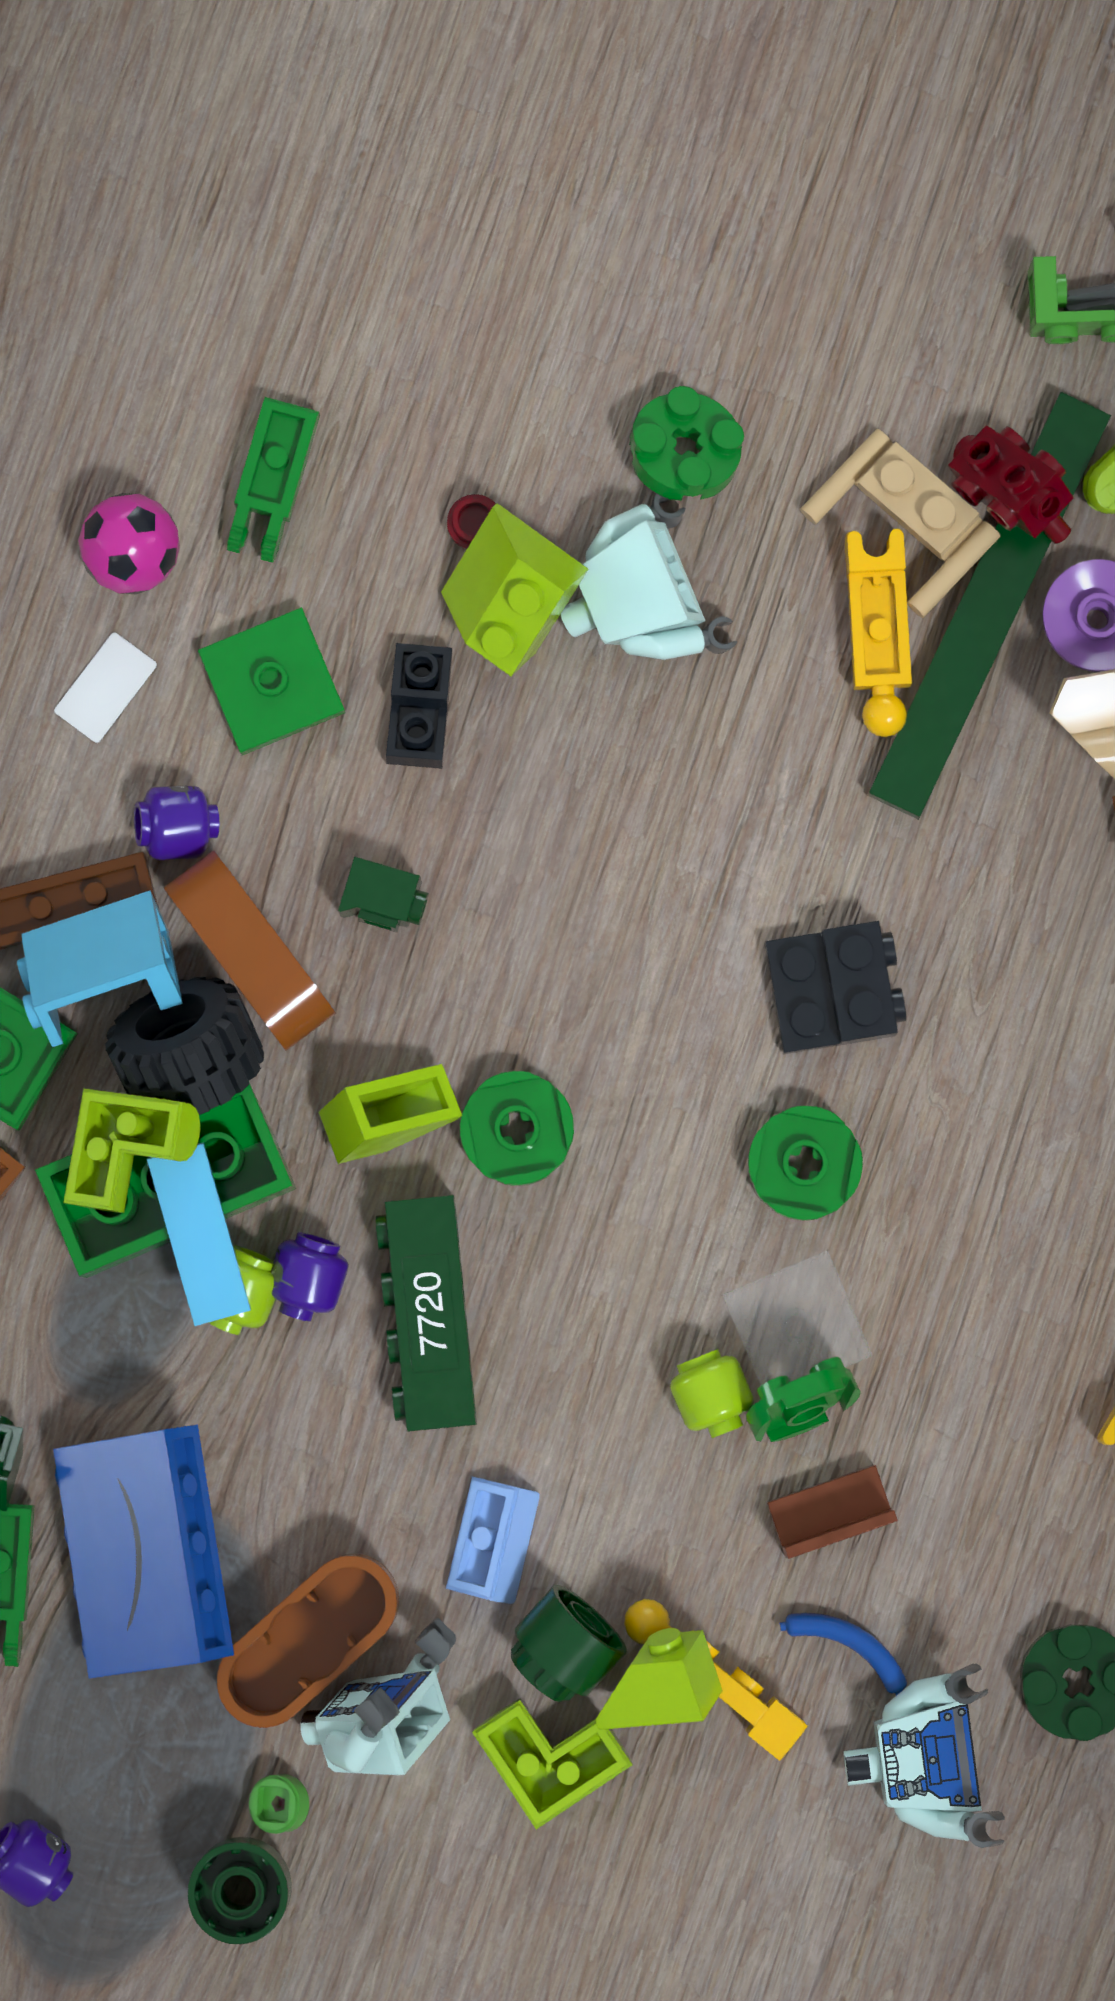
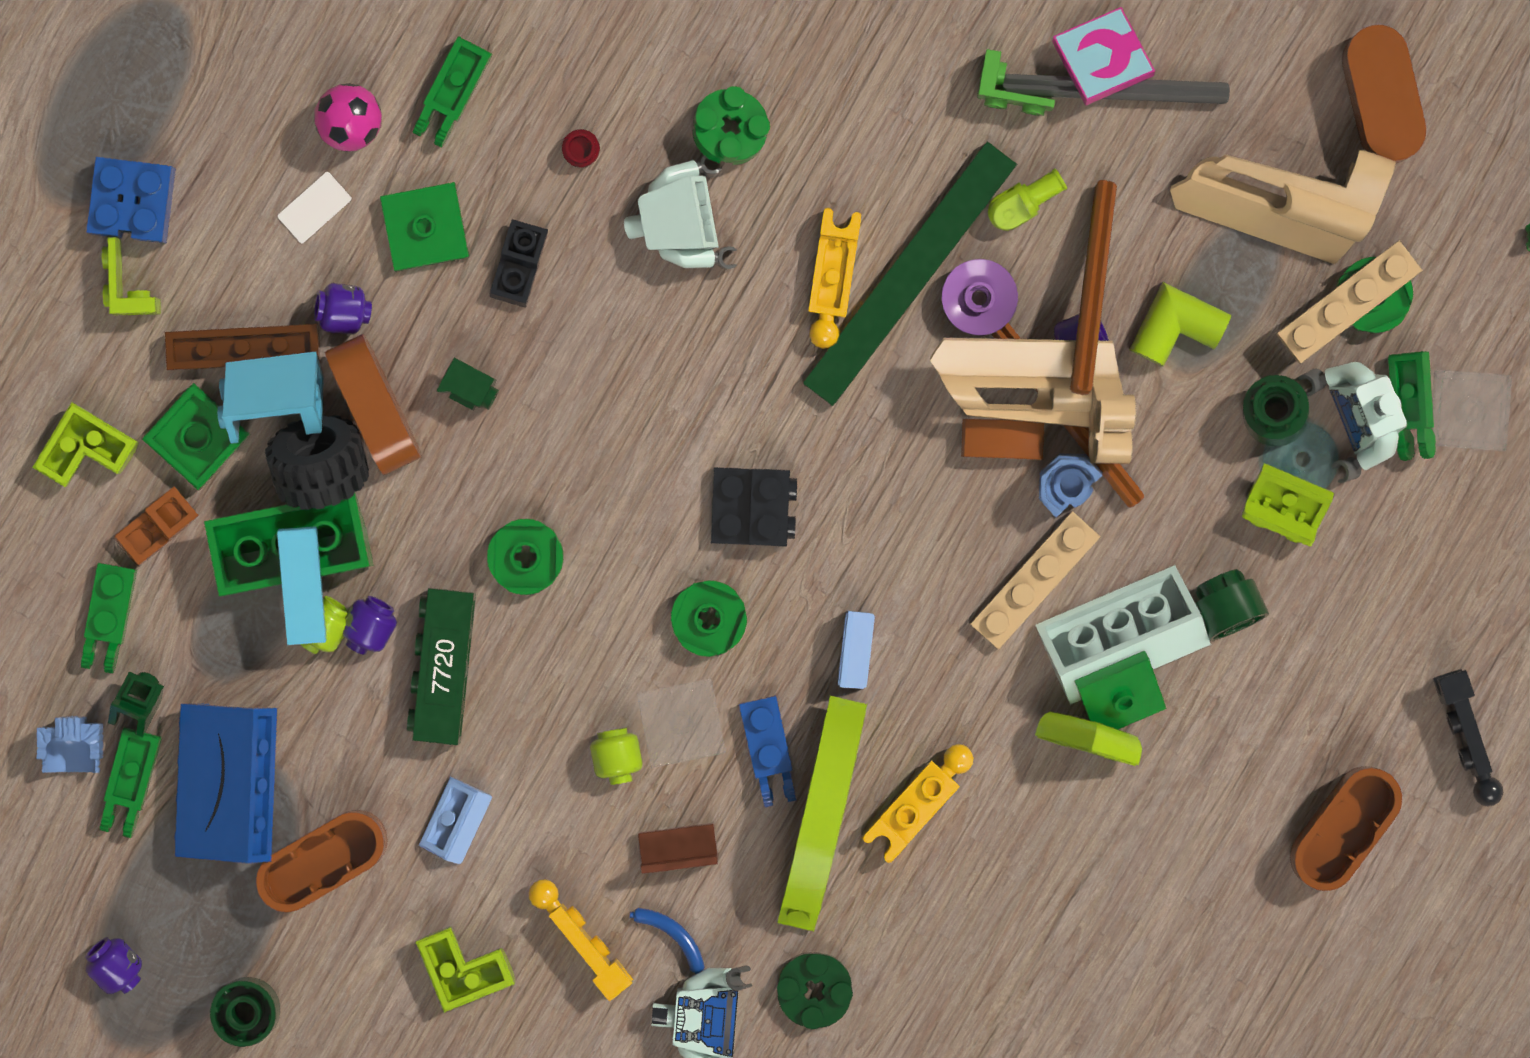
camera: 10 degrees right, 5 degrees up
lime brick [63,1088,200,1213] -> none
bright green tile [249,1774,309,1834] -> none
light aqua torso [301,1618,456,1775] -> none
lime slope [318,1064,462,1164] -> none
lime slope [441,503,589,676] -> none
dark green piece [511,1585,627,1702] -> none
lime slope [595,1628,723,1730] -> none
green plate [746,1357,861,1442] -> none
tan plate [800,429,1000,618] -> none
dark red brick [948,425,1074,544] -> none
none -> blue hinge [739,696,796,807]
none -> lime arch [777,696,867,932]
none -> light blue slope [837,611,875,689]

